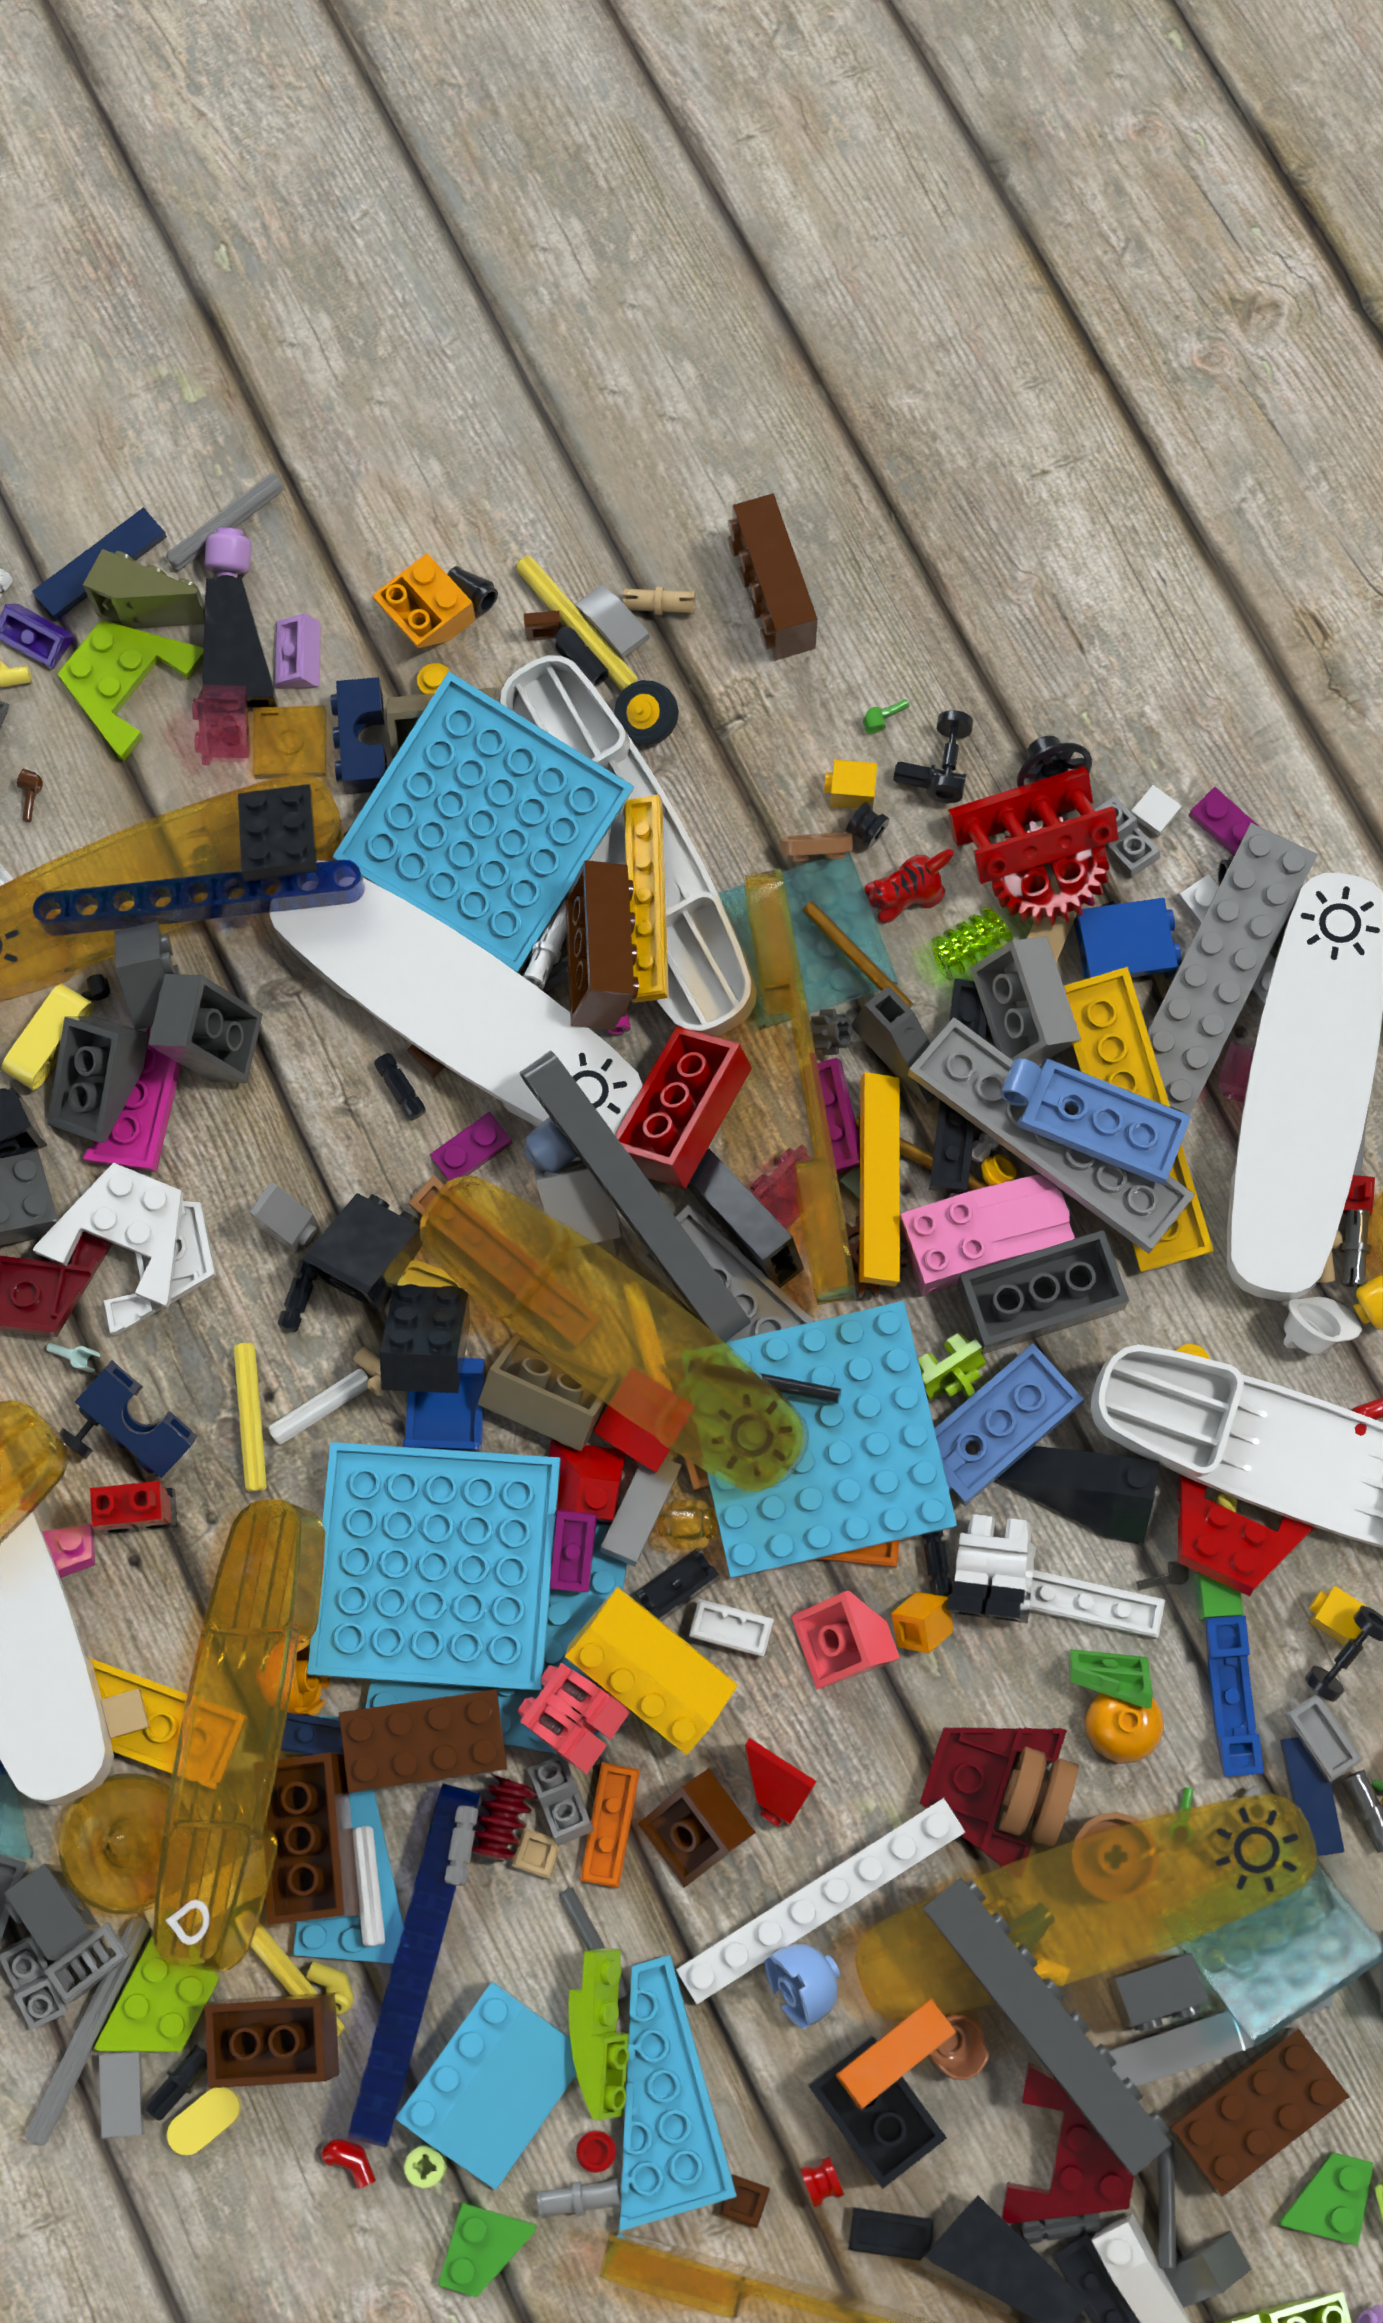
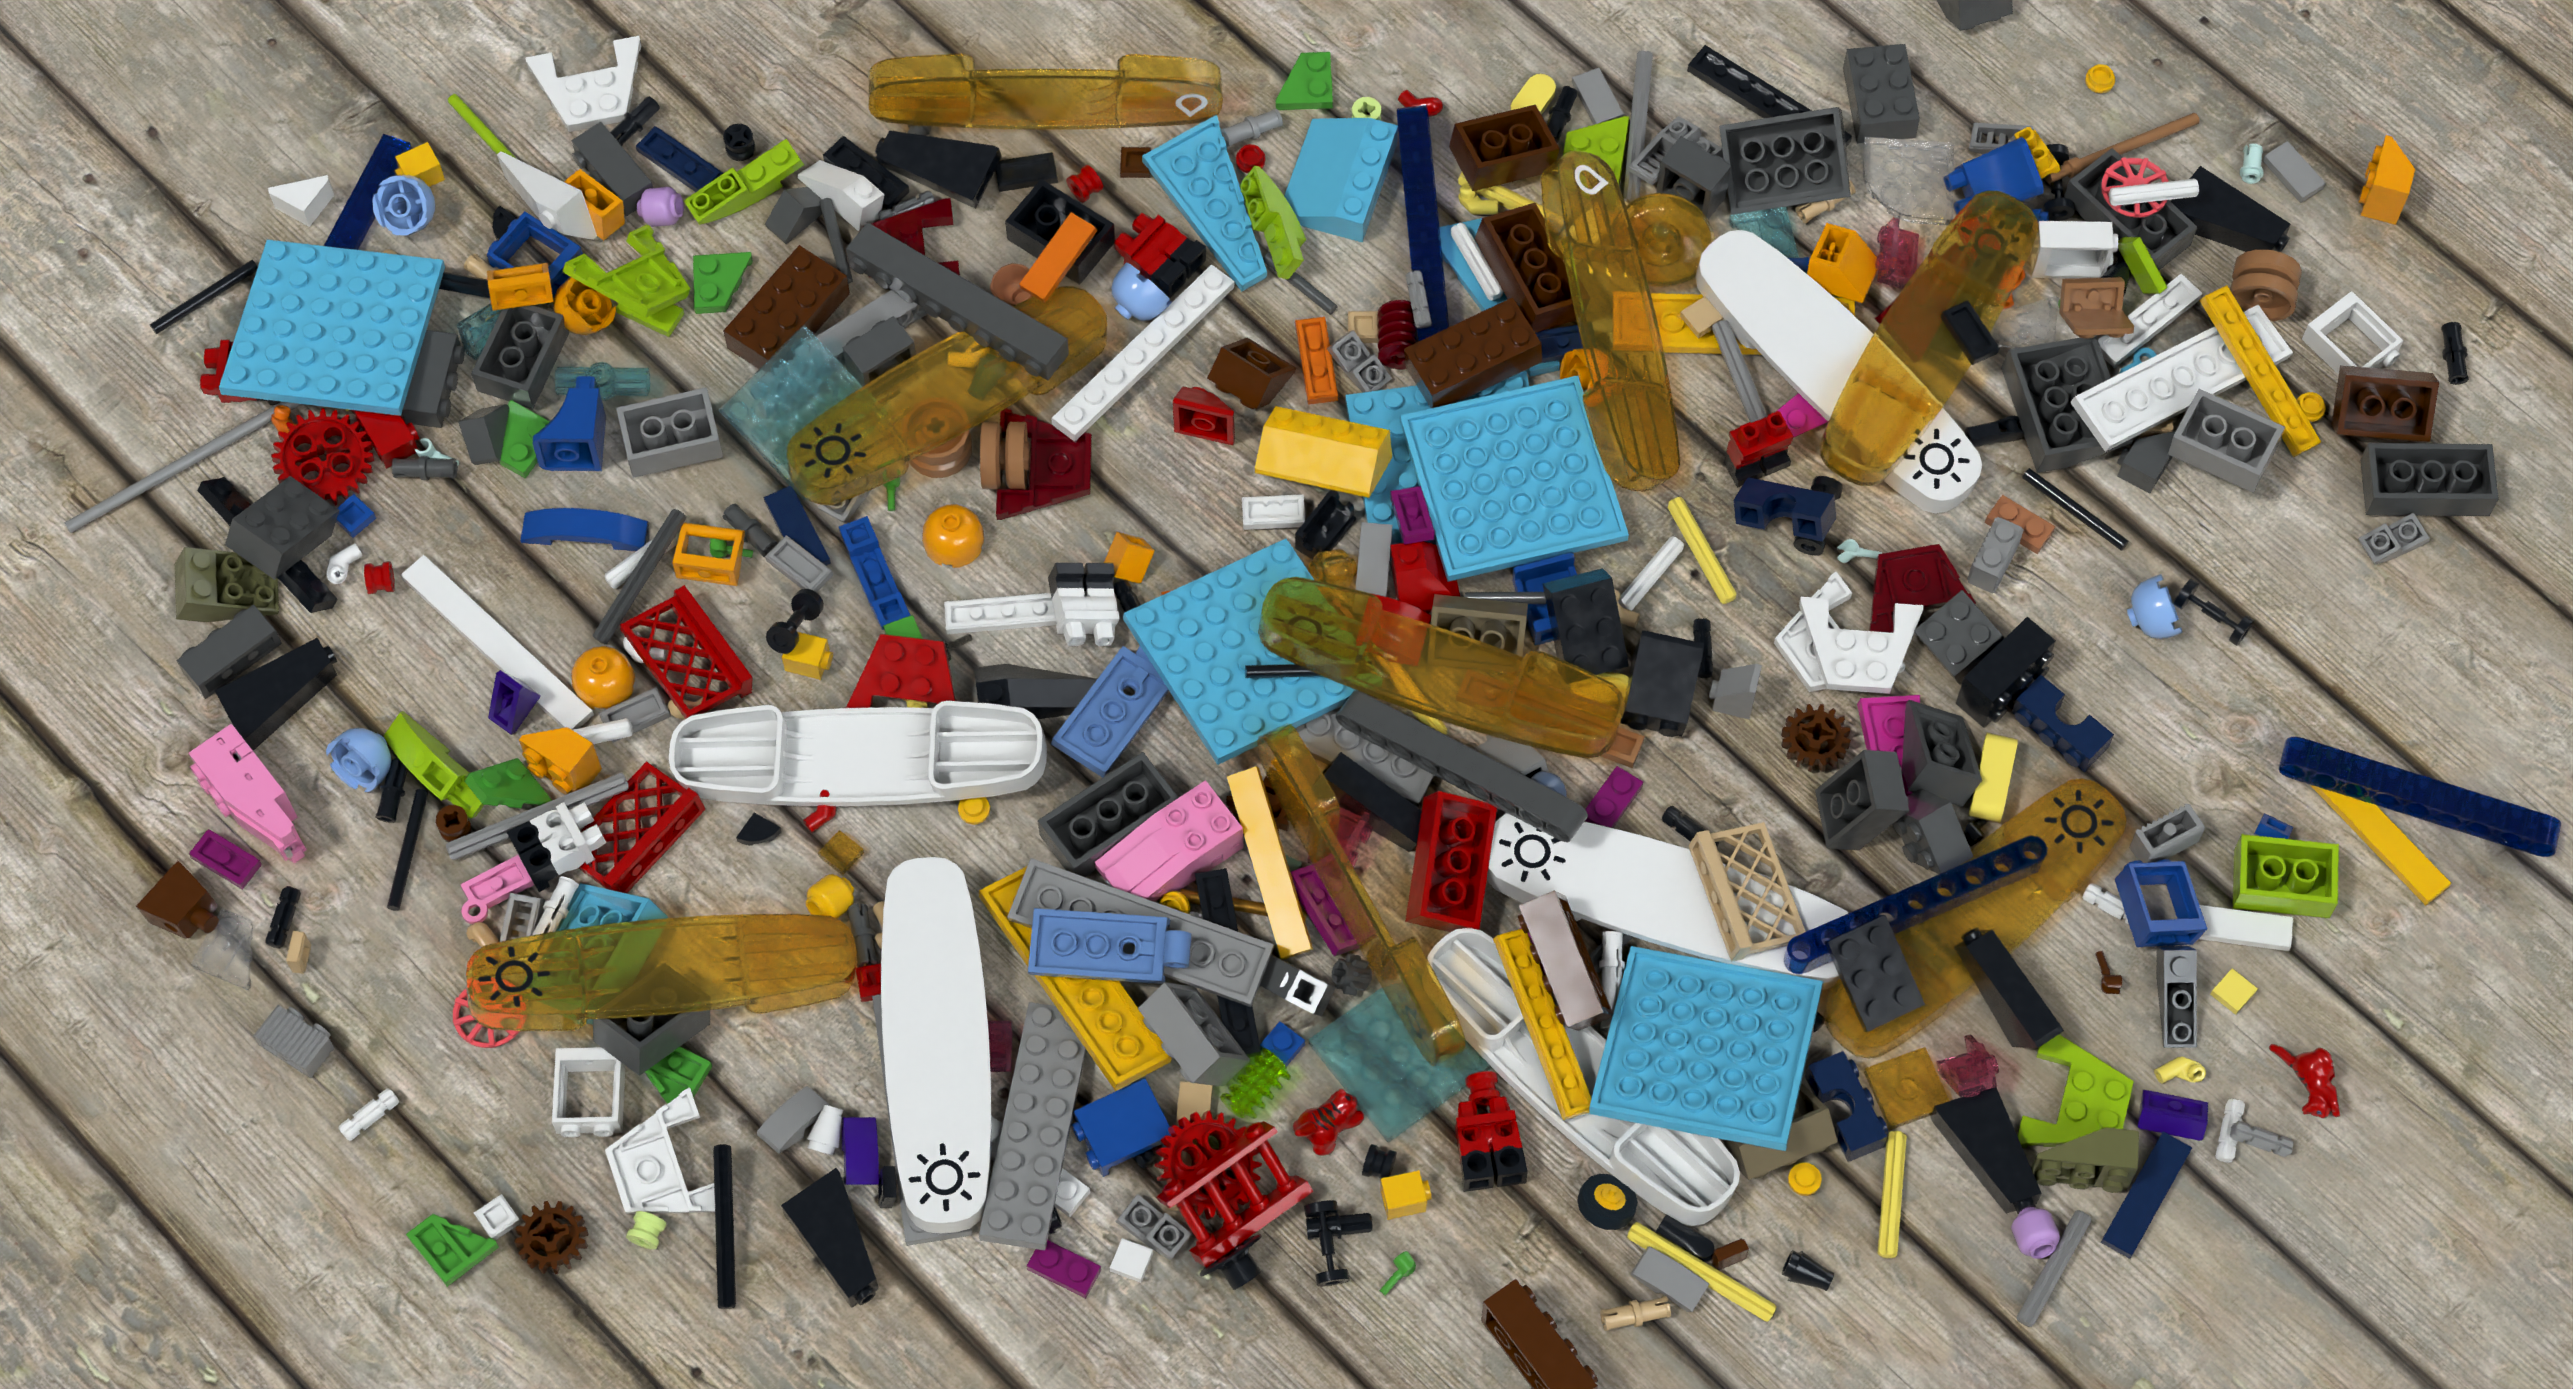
camera: 160 degrees right, 10 degrees down
lavender slope [275,613,321,688] -> none
light orange slope [372,553,476,648] -> none
coral hips [518,1663,631,1774] -> none
medium nougat plate [780,833,853,862] -> none
coral slope [791,1591,900,1690] -> none
pearl gold bar [802,901,914,1008] -> none
lime hips [918,1333,987,1401] -> none
bright green wing [1068,1649,1153,1708] -> none
white piece [1283,1297,1362,1355] -> none
none -> clear yellow tile [818,830,864,876]
none -> red hips [1114,213,1206,299]
none -> blue plate [1260,1021,1305,1068]
none -> hips [1455,1096,1528,1192]
none -> dark grey bar [1465,592,1546,604]
none -> red wheel [1465,1071,1501,1108]
none -> tan fence [1688,822,1808,962]
none -> light grey axle [1712,320,1767,423]
none -> reddish brown gear [1781,704,1851,772]
none -> light yellow axle [1877,1131,1907,1259]
none -> black slope [1954,927,2064,1048]

